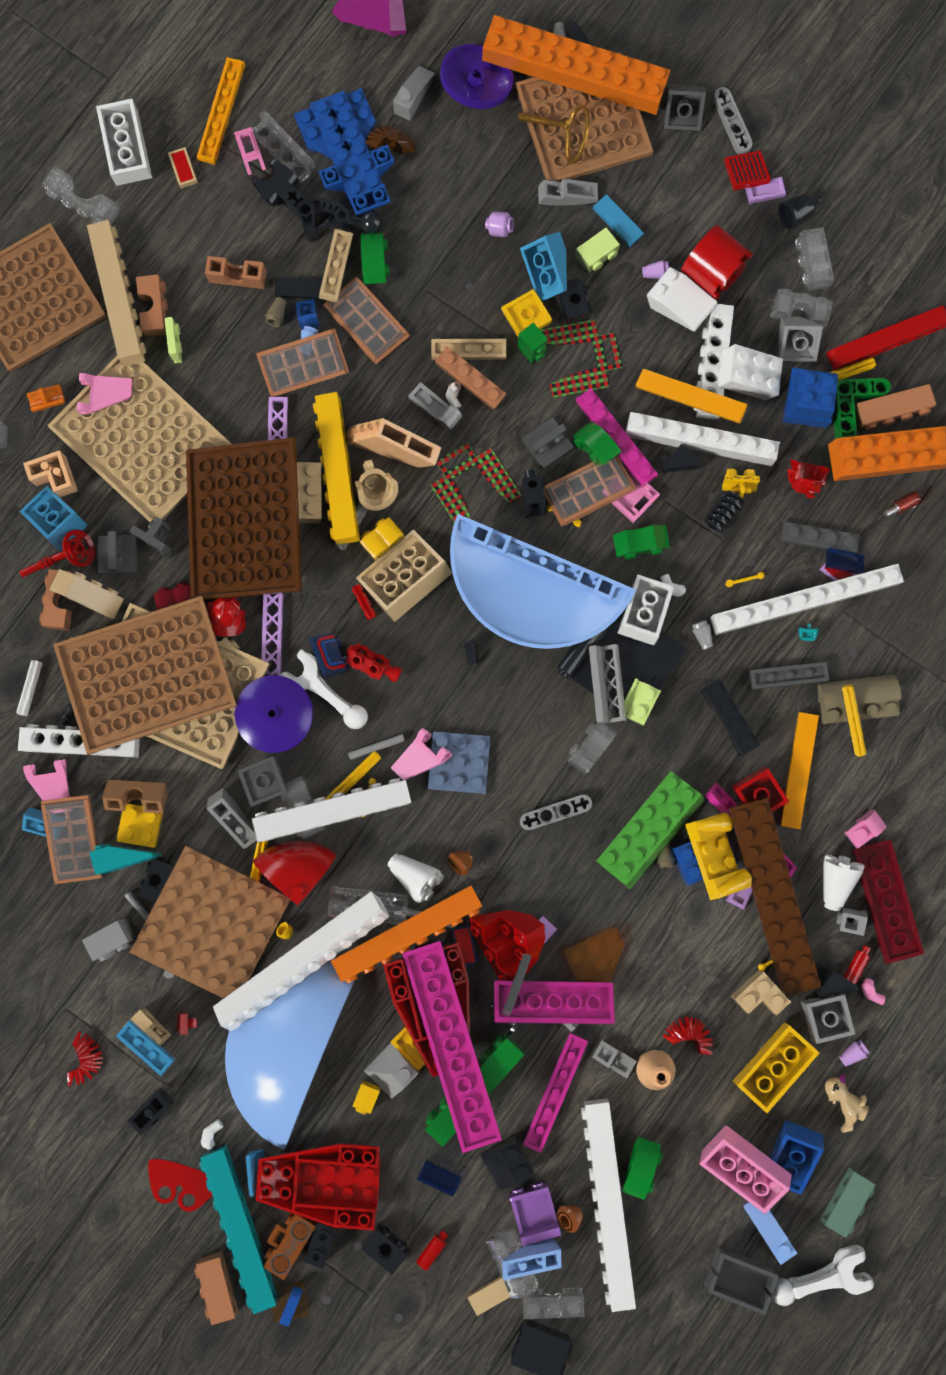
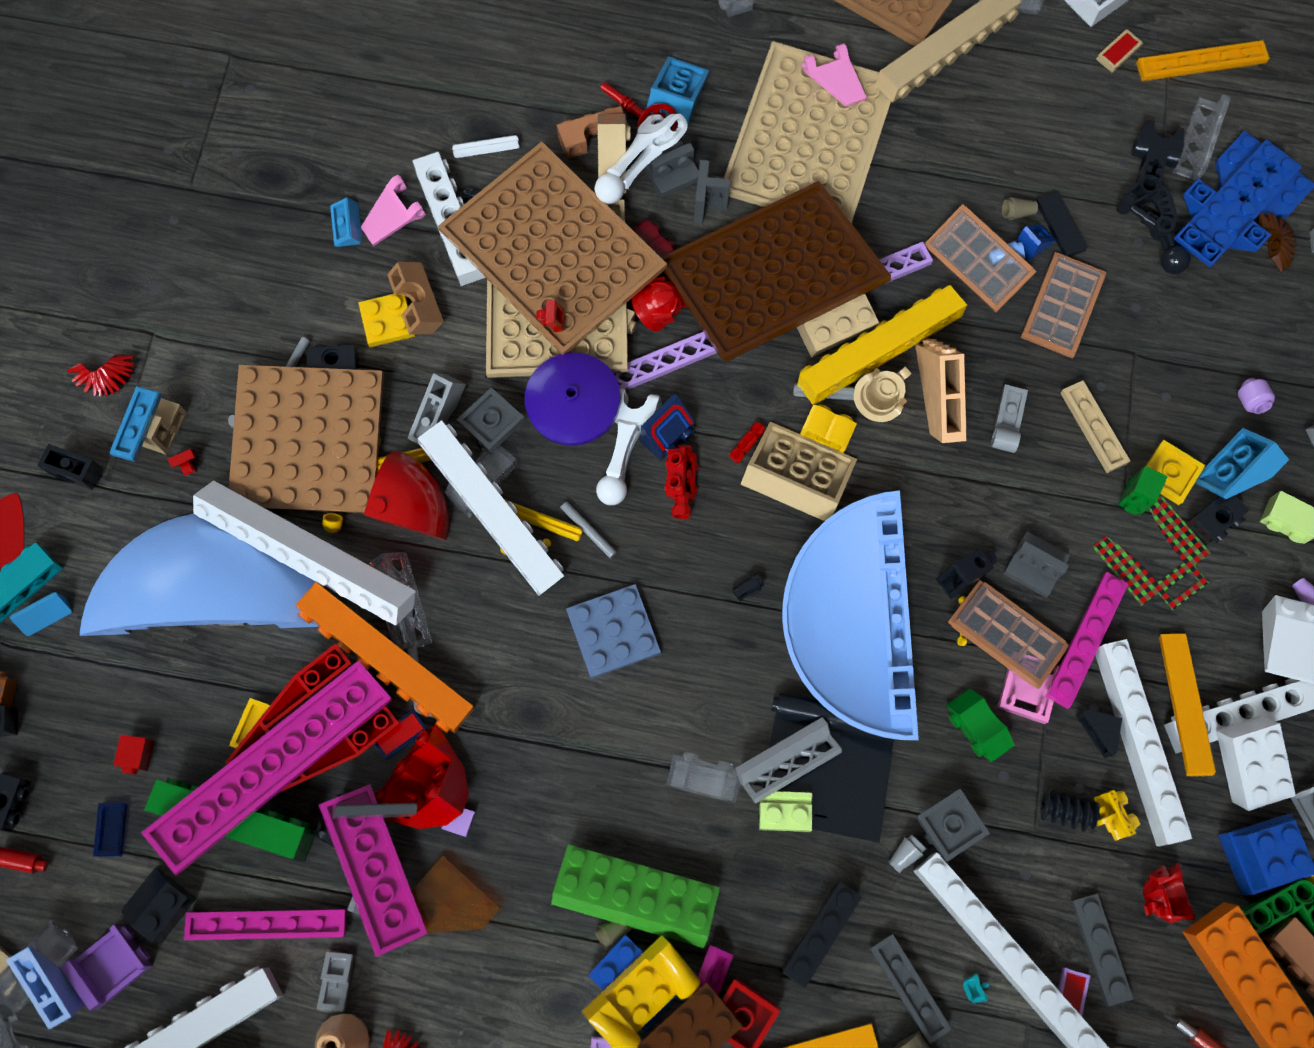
camera: 60 degrees right, 10 degrees down
light nougat brick [23,450,78,497] -> none
orange hips [26,384,65,413] -> none
clear piece [41,794,102,884] -> none
light grey brick [82,918,137,962] -> none
teal slope [89,843,162,875] -> none
nougat arch [136,275,168,337] -> none
yellowish green plate [165,317,182,363] -> none
white arm [201,1119,223,1150] -> none
nougat arch [205,256,267,289] -> none
bright pink window [234,127,266,175] -> none
red wedge [256,1143,381,1230] -> none
tan plate [319,229,353,302] -> none
yellow brick [353,1080,381,1115] -> none
green brick [361,233,390,284] -> none
light grey slope [364,1043,419,1099] -> none
white cone [388,853,444,903] -> none
bright pink flag [391,728,453,780] -> none
piece [430,443,522,523] -> none
nougat brick [435,346,506,411] -> none
white arm [445,381,461,409] -> none
dark orange cone [448,850,473,875] -> none
light grey beam [520,795,592,830] -> none
dark orange cone [557,1205,583,1233] -> none
green brick [573,422,621,466] -> none
white brick [618,575,674,645] -> none
white arm [660,574,686,597] -> none
yellow hinge [725,572,765,588] -> none
clear blue tile [825,548,864,574] -> none
none -> red brick [113,735,154,775]
none -> red tile [536,300,565,332]
none -> white piece [595,114,688,204]
none -> dark grey bracket [916,789,990,862]

